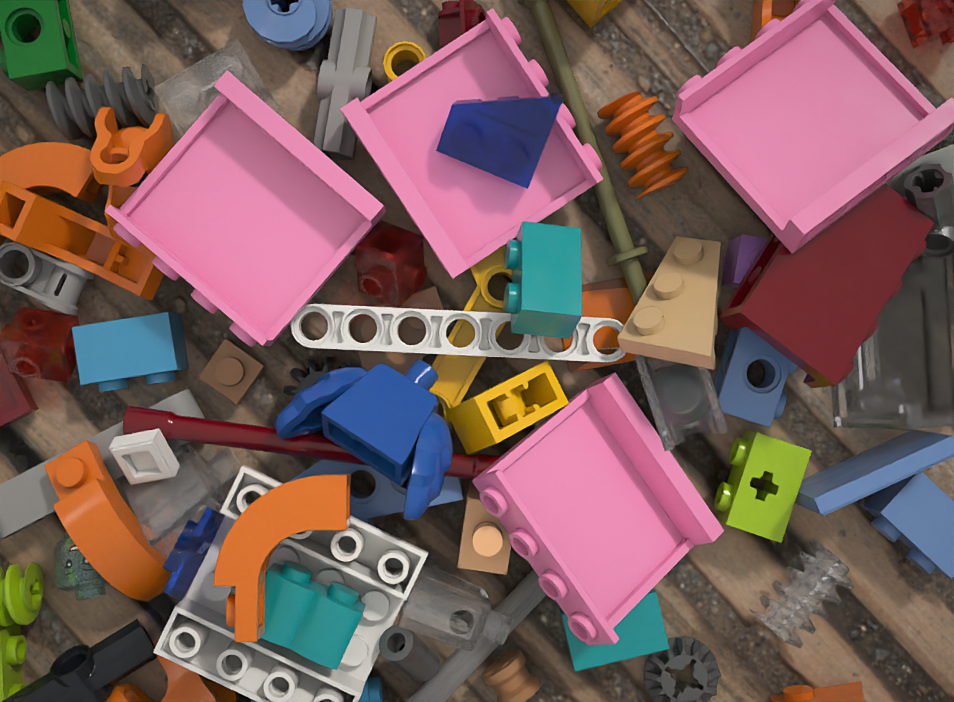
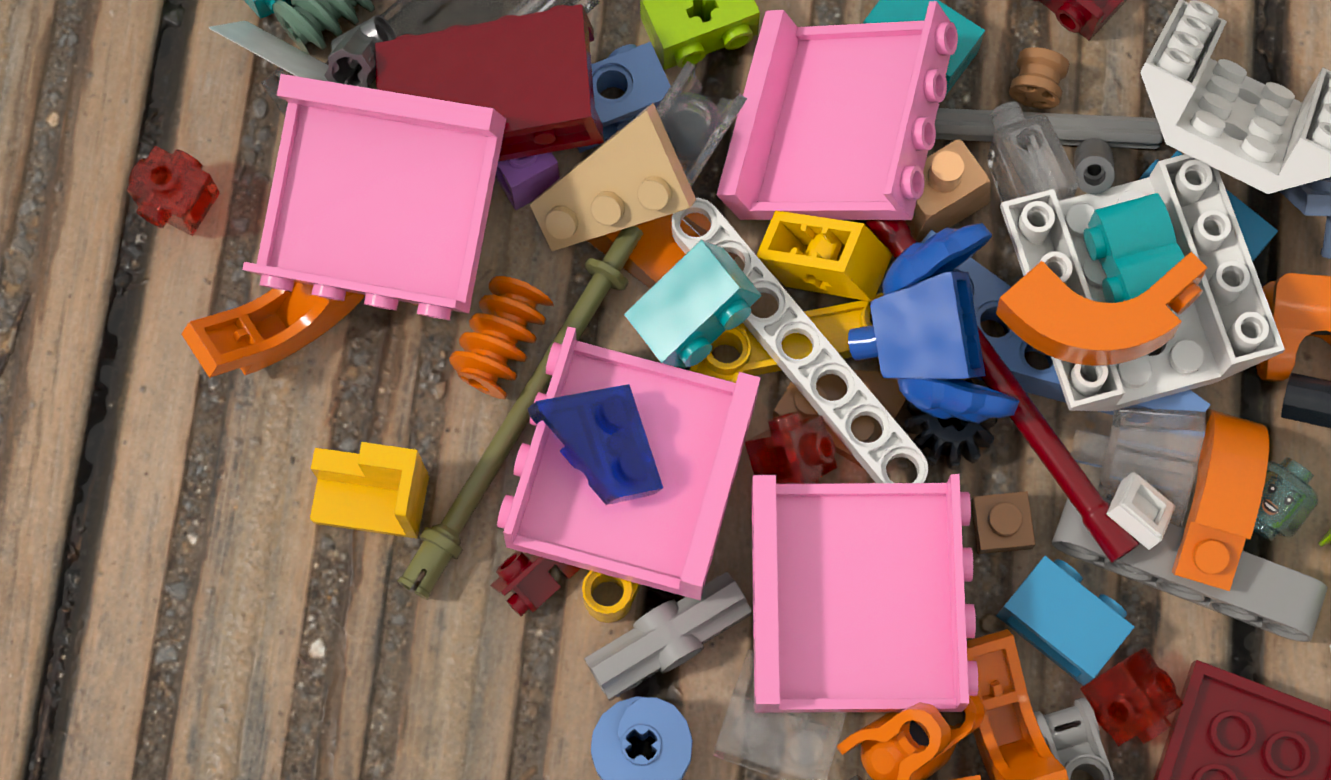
camera: 130 degrees left, 15 degrees down
clear blue wing [162,507,225,601] -> none

